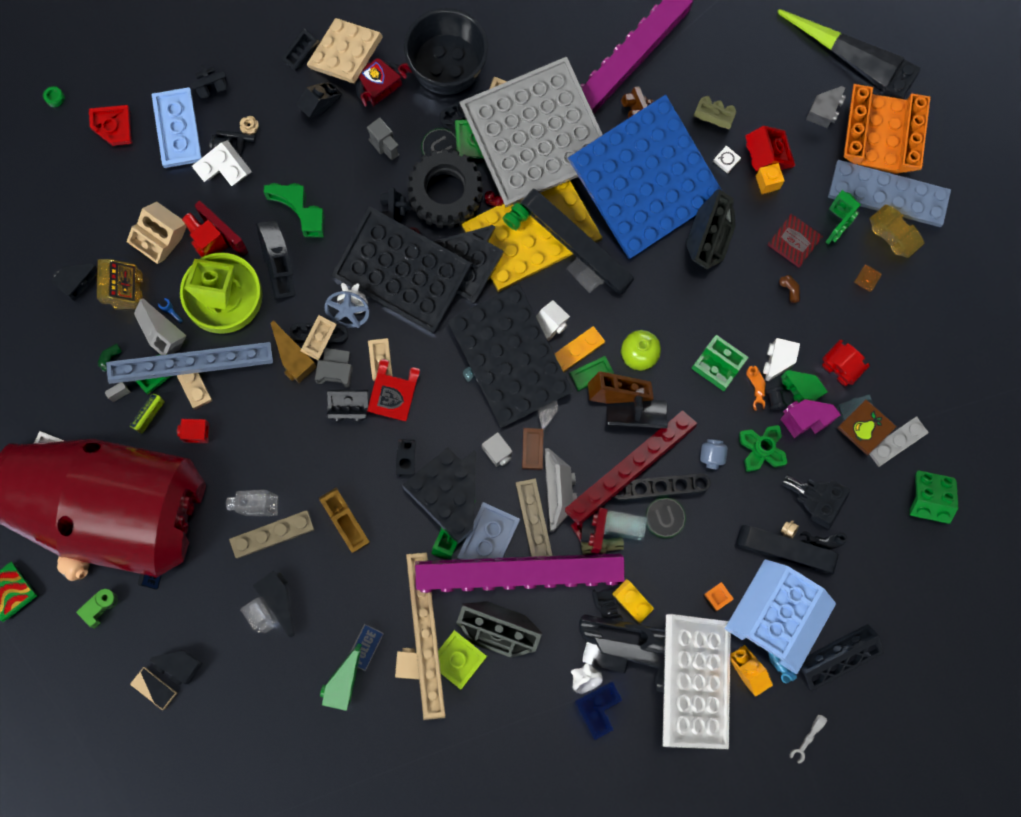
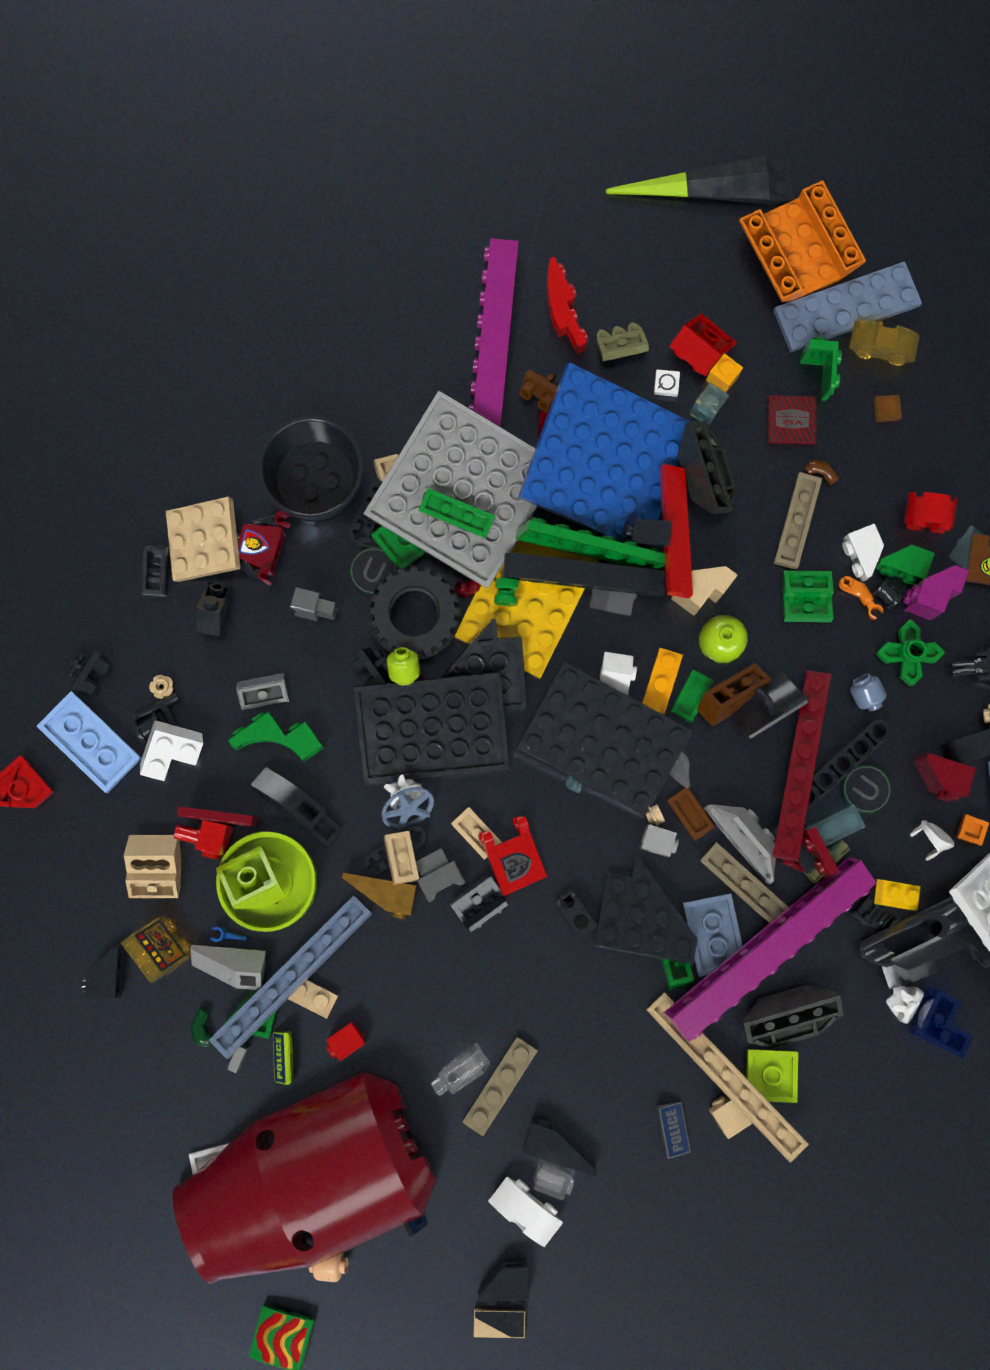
camera: 35 degrees left, 5 degrees up
bright green leg [76,589,118,629] -> none
pearl gold slope [319,488,369,553] -> none
slope [320,643,362,711] -> none
flat silver slope [806,86,846,128] -> none
none -> dark grey slope [236,673,289,710]
none -> lime head [387,647,420,685]
none -> green plate [418,488,495,539]
none -> white brick [488,1177,563,1247]
none -> green plate [515,518,665,570]
none -> red slope [547,257,588,354]
none -> black slope [621,519,672,549]
none -> tan plate [645,804,665,827]
none -> red tile [660,464,693,599]
none -> tan piece [671,566,737,616]
none -> clear light blue bracket [690,383,729,425]
none -> dark tan plate [773,472,822,570]
none -> white piece [910,820,954,861]
none -> dark red slope [913,753,976,802]

